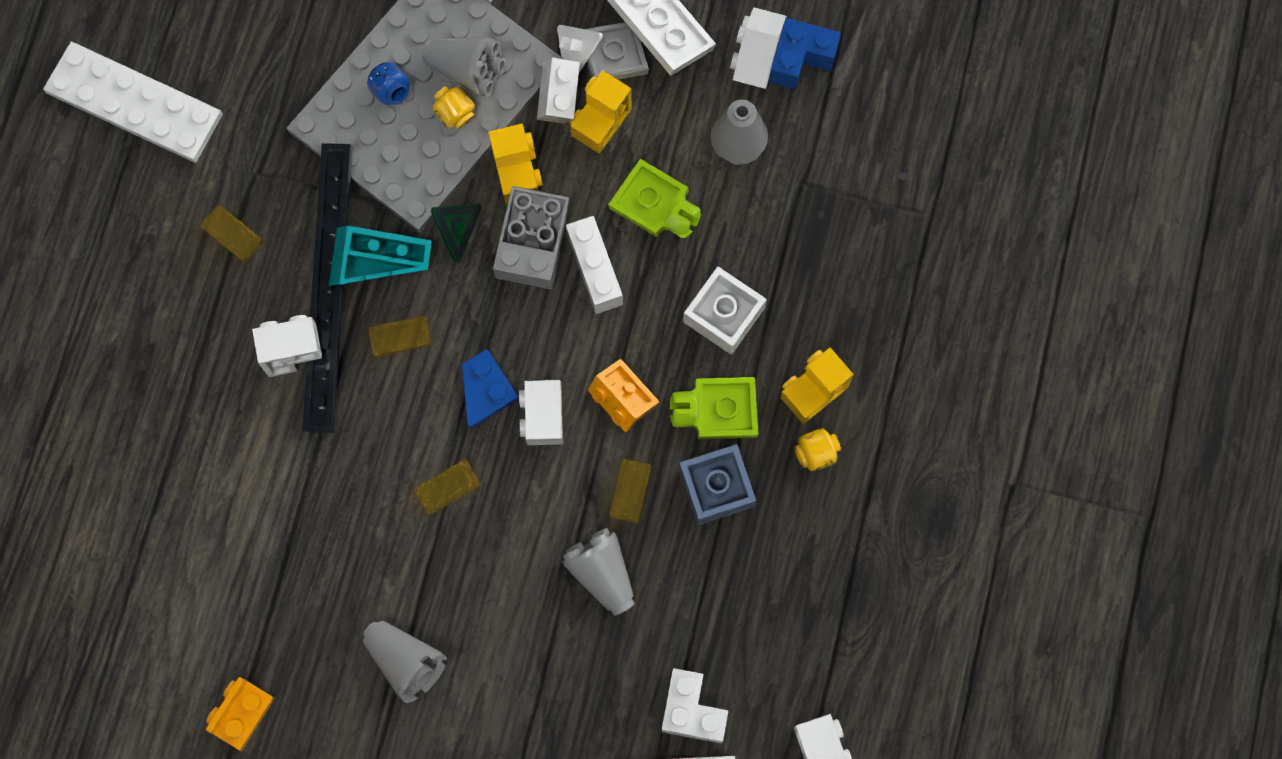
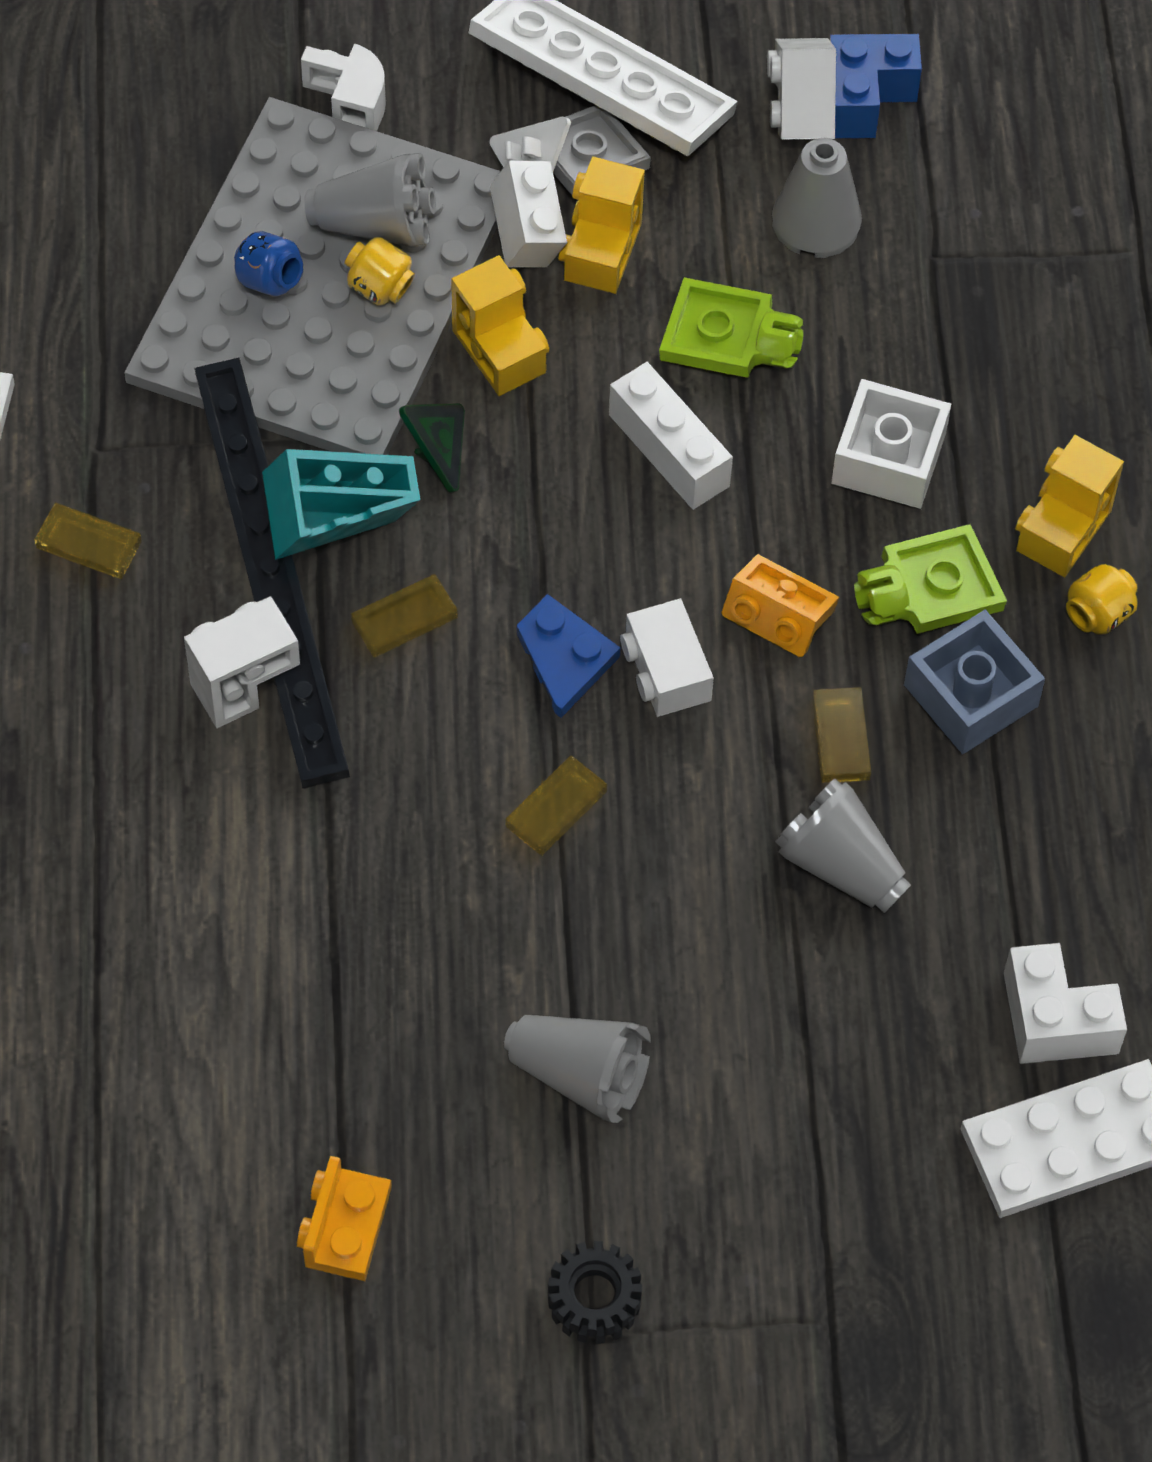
camera: 20 degrees left, 15 degrees down
light grey slope [493,186,569,290] -> none

